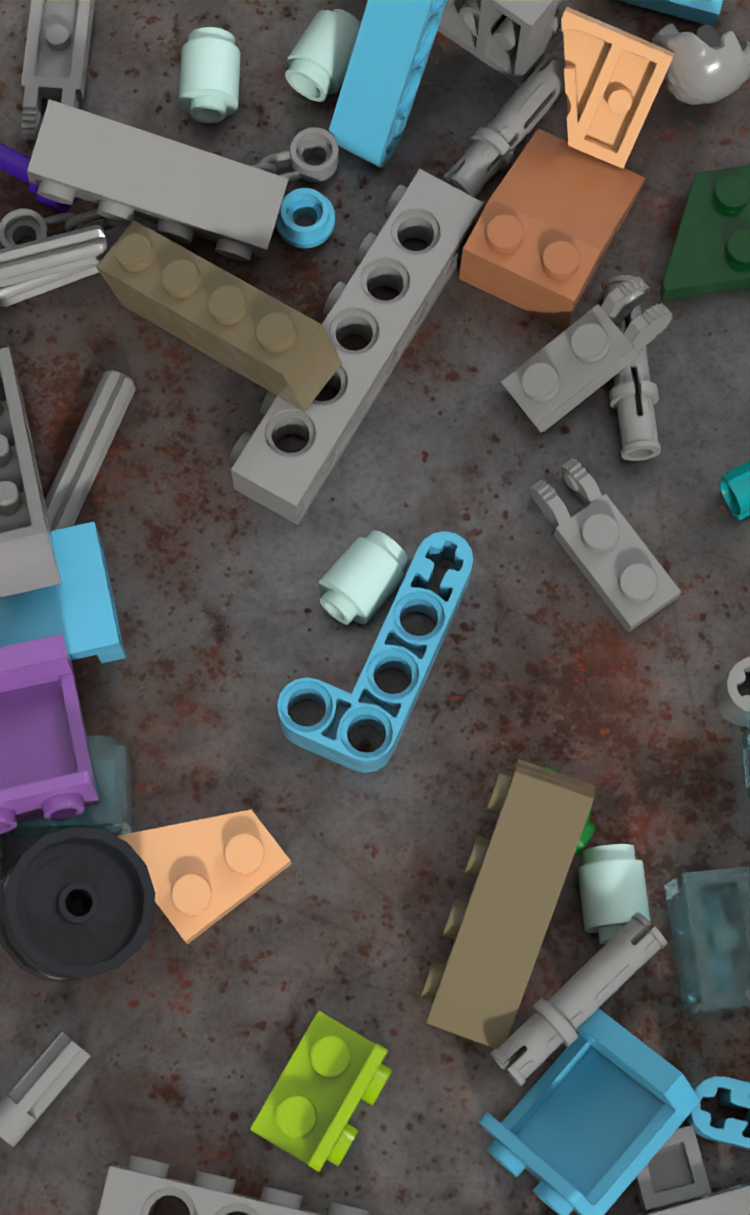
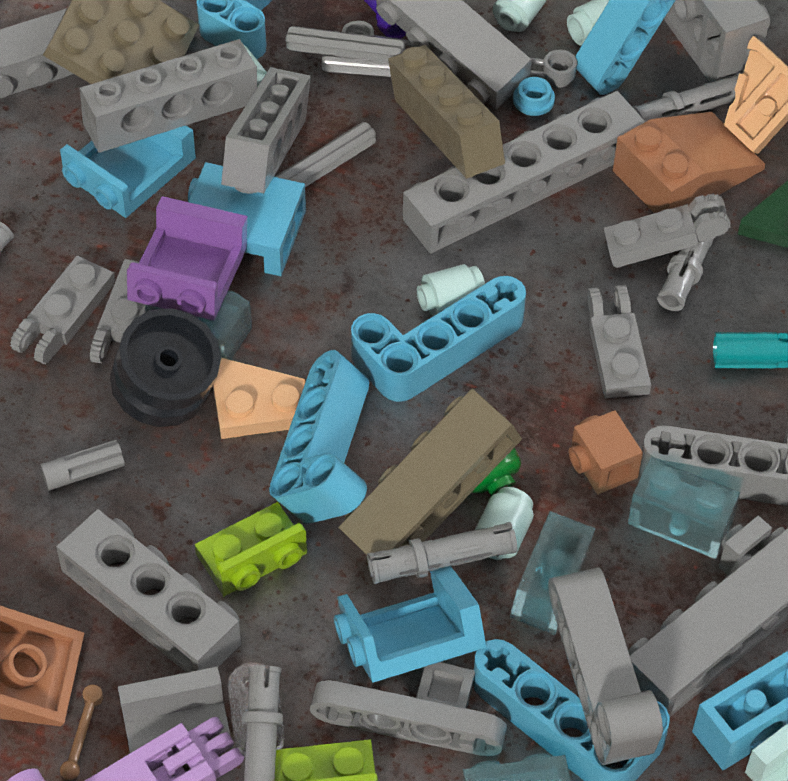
camera: 30 degrees right, 20 degrees down
none -> medium azure beam [269,350,369,523]
none -> nougat brick [569,410,643,495]

